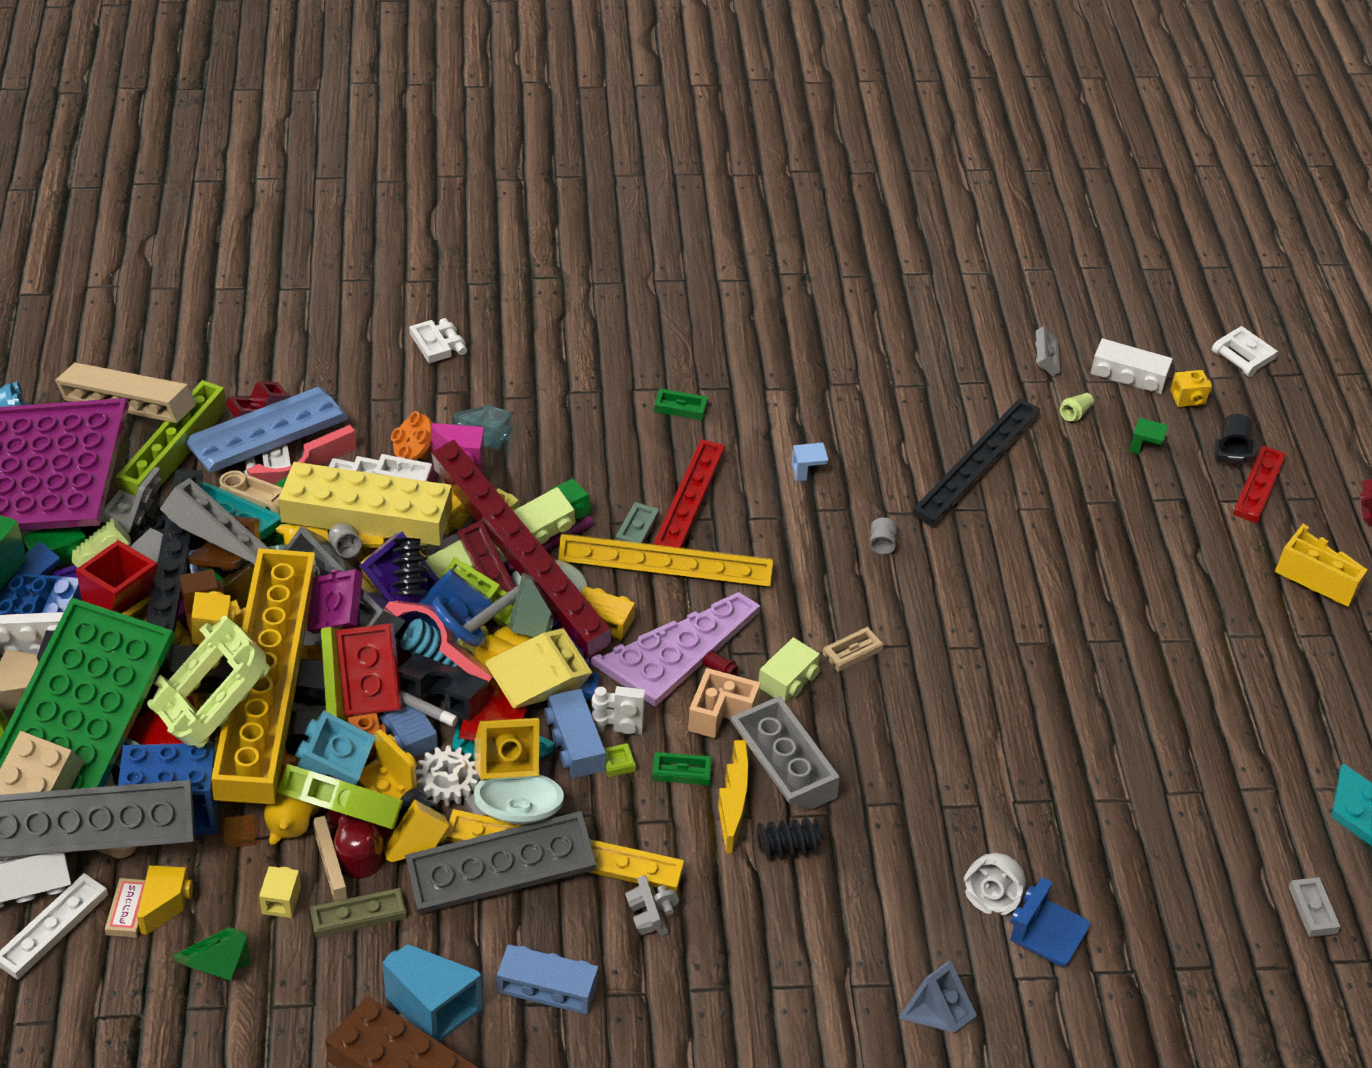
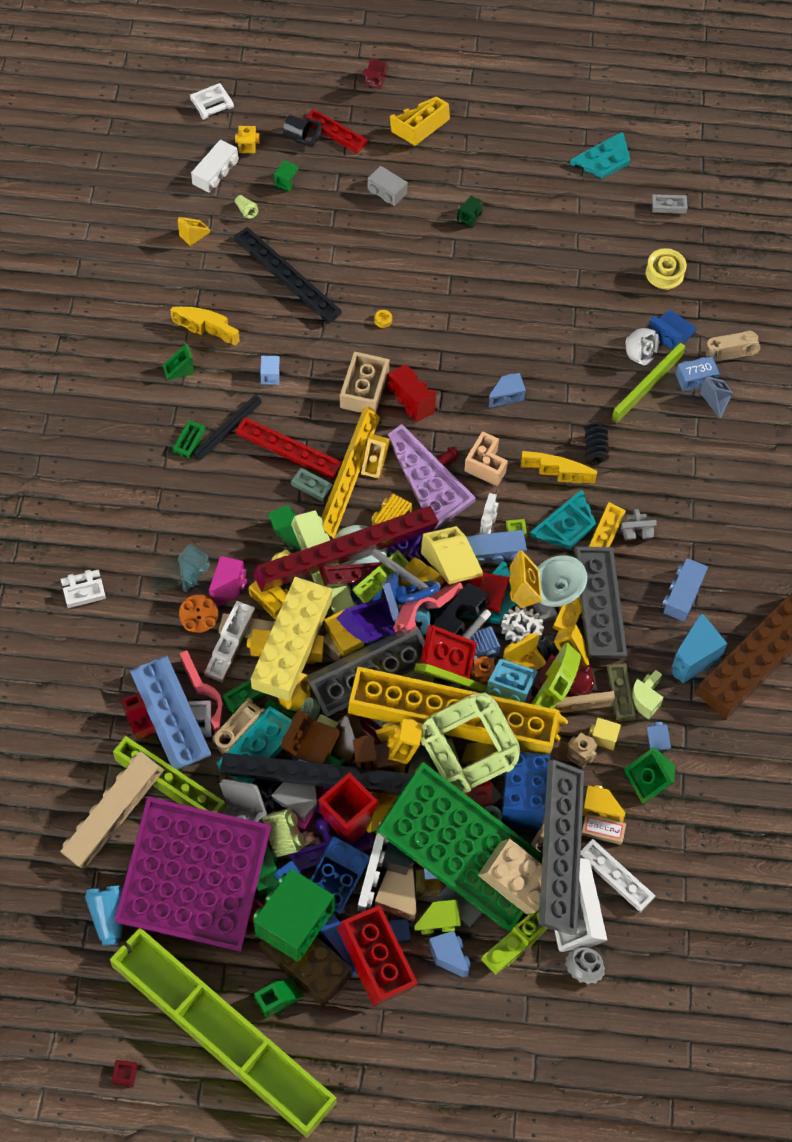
camera: 80 degrees left, 15 degrees up
light grey slope [160,478,269,564] -> none
magenta plate [306,569,363,634] -> none
light grey wheel [328,523,362,558] -> none
black piece [392,538,428,596] -> none
sand green slope [508,573,553,637] -> none
green tile [652,752,712,785] -> none
light grey slope [730,696,840,809] -> none
yellowish green brick [758,637,820,703] -> none
tan tile [823,627,884,672] -> none
light grey wheel [869,518,897,555] -> none
light grey plate [1035,326,1060,376] -> none
none -> green slope [162,344,194,380]
none -> yellow slope [170,306,240,346]
none -> yellow slope [177,217,211,246]
none -> black axle [194,395,262,460]
none -> tan brick [340,351,390,413]
none -> yellow slope [361,434,390,479]
none -> light grey brick [368,166,408,206]
none -> yellow tile [374,310,392,328]
none -> red wedge [386,364,436,423]
none -> dark green brick [459,195,484,227]
none -> medium blue slope [488,373,526,408]
none -> teal wing [530,489,596,549]
none -> tan brick [566,733,597,768]
none -> lime tile [612,343,685,423]
none -> yellowish green brick [632,670,664,719]
none -> light yellow wheel [646,249,687,290]
none -> medium blue brick [647,722,671,752]
none -> medium blue brick [675,357,720,392]
none -> tan piece [706,331,761,362]

